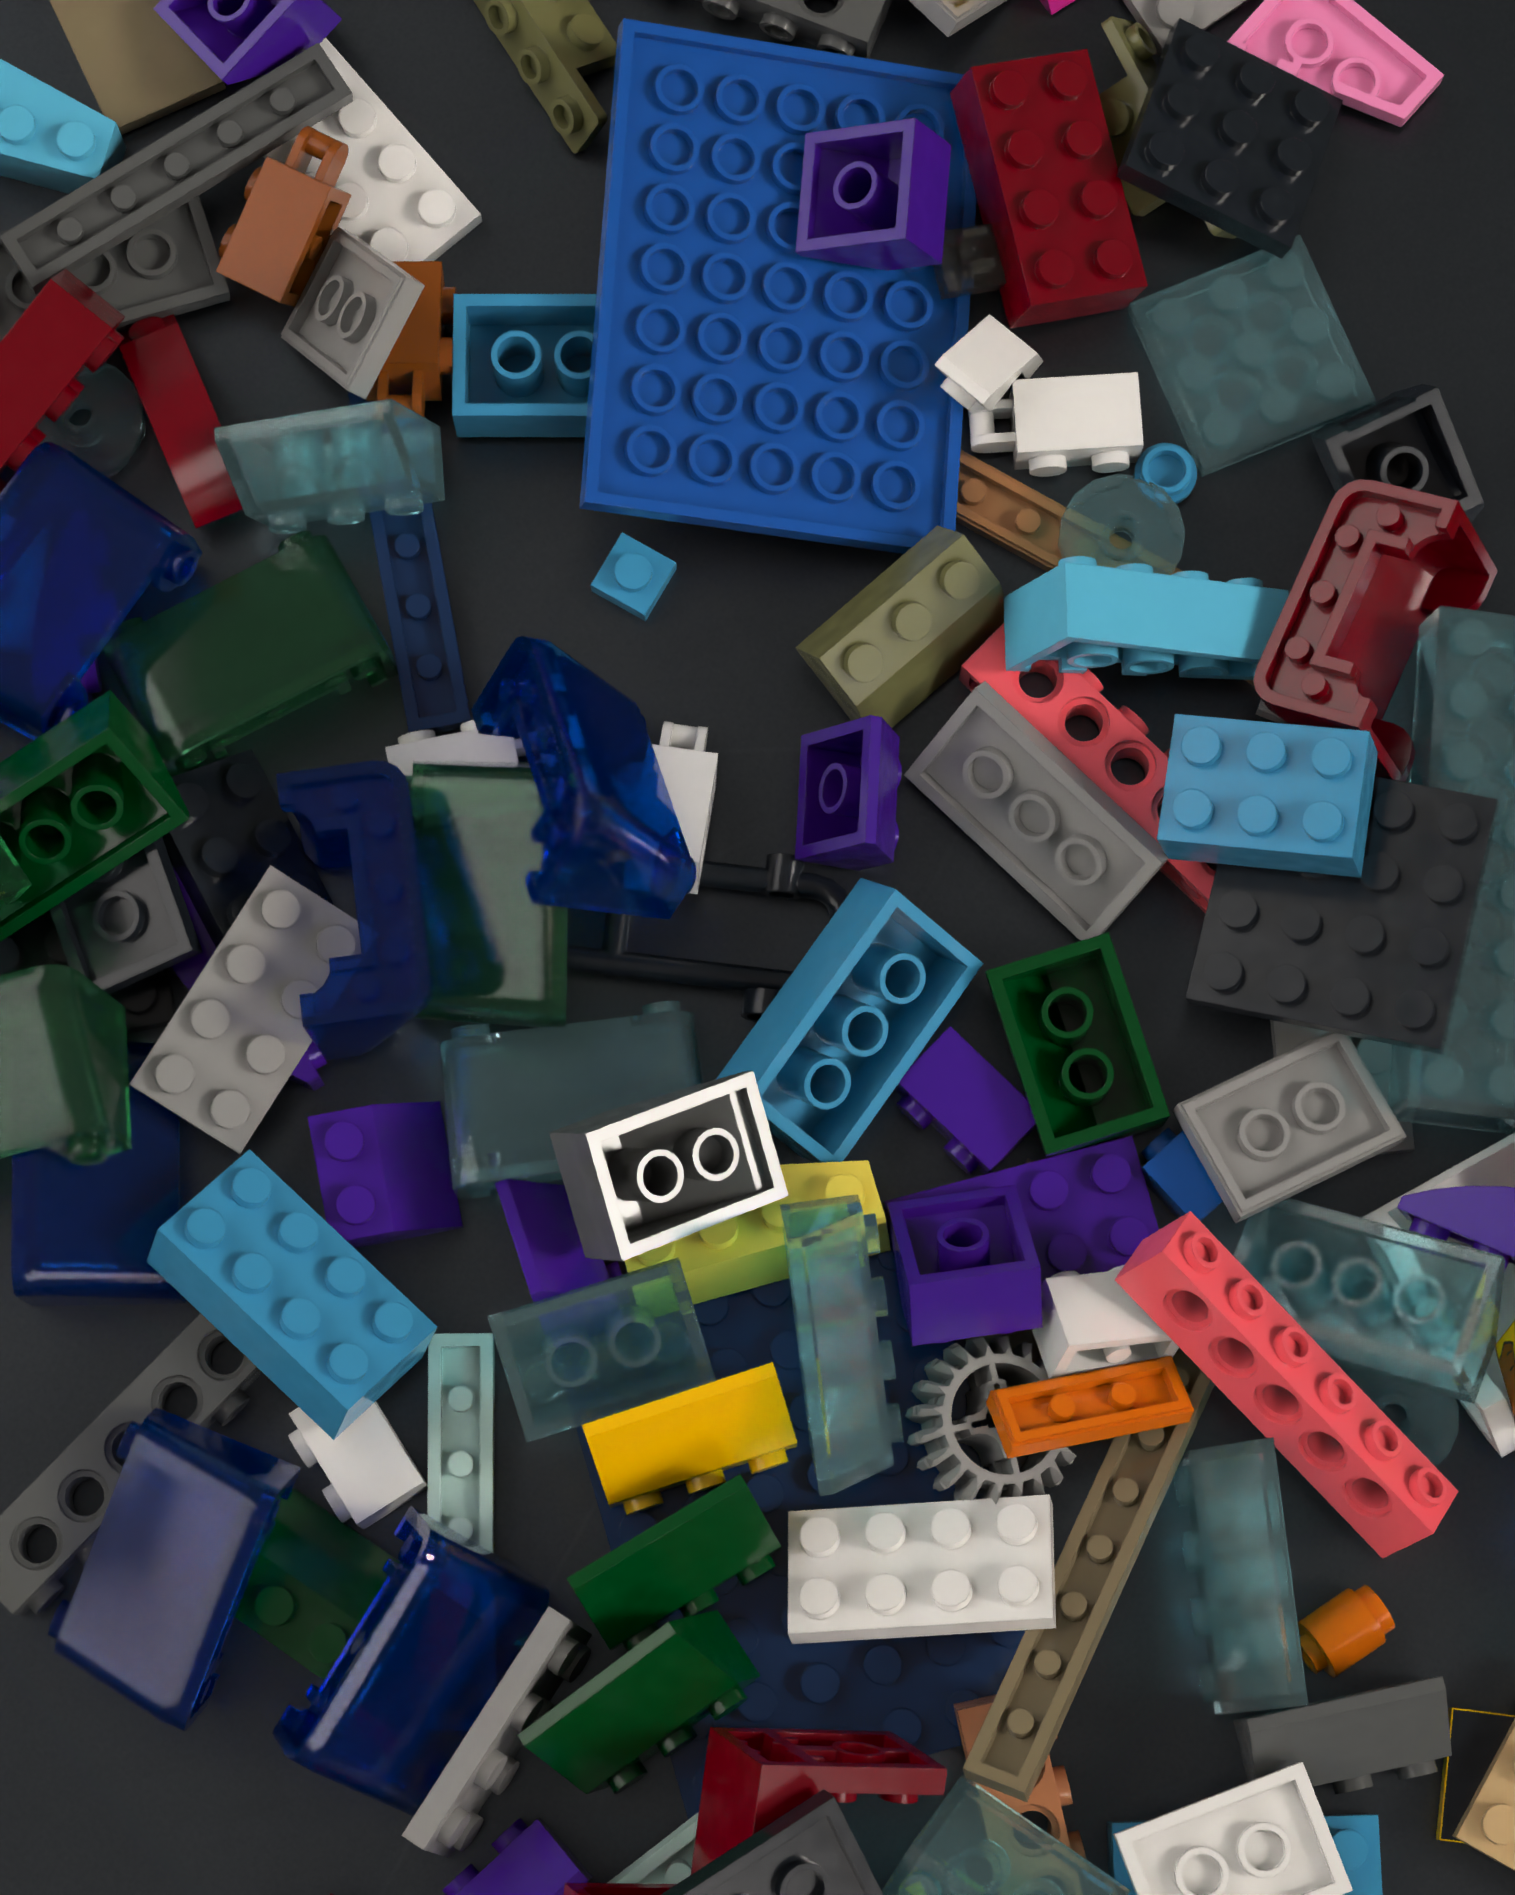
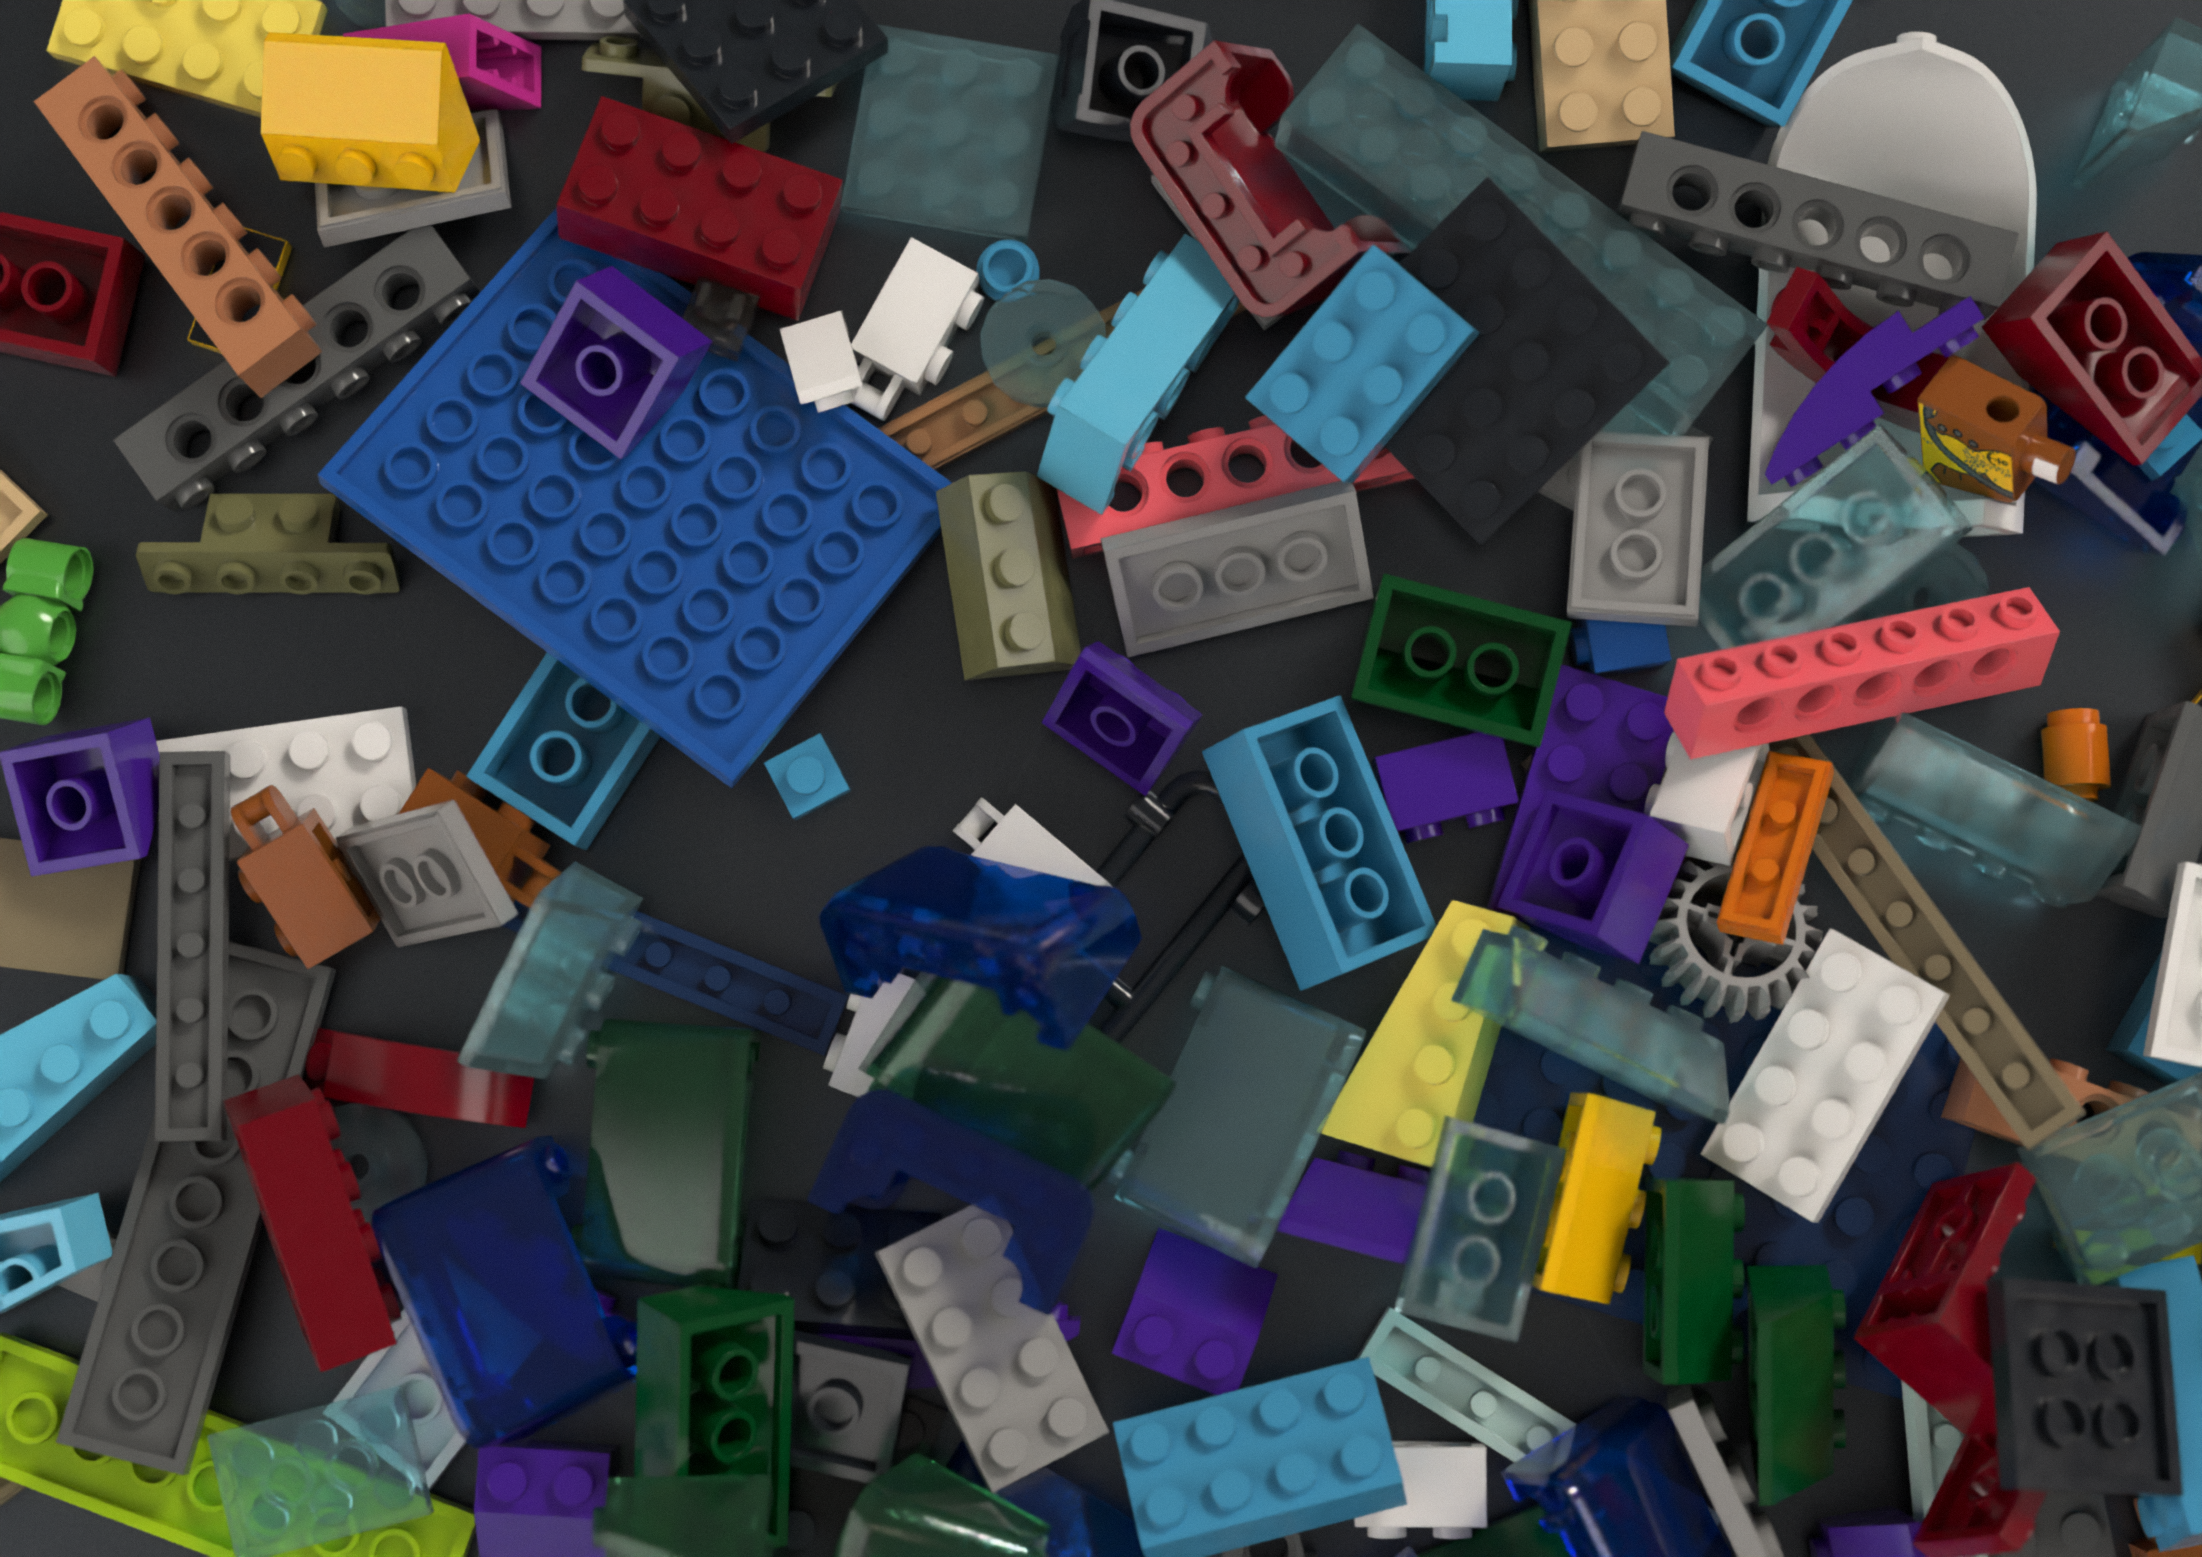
camera: 55 degrees left, 5 degrees up
dark grey slope [549,1071,789,1261] -> none

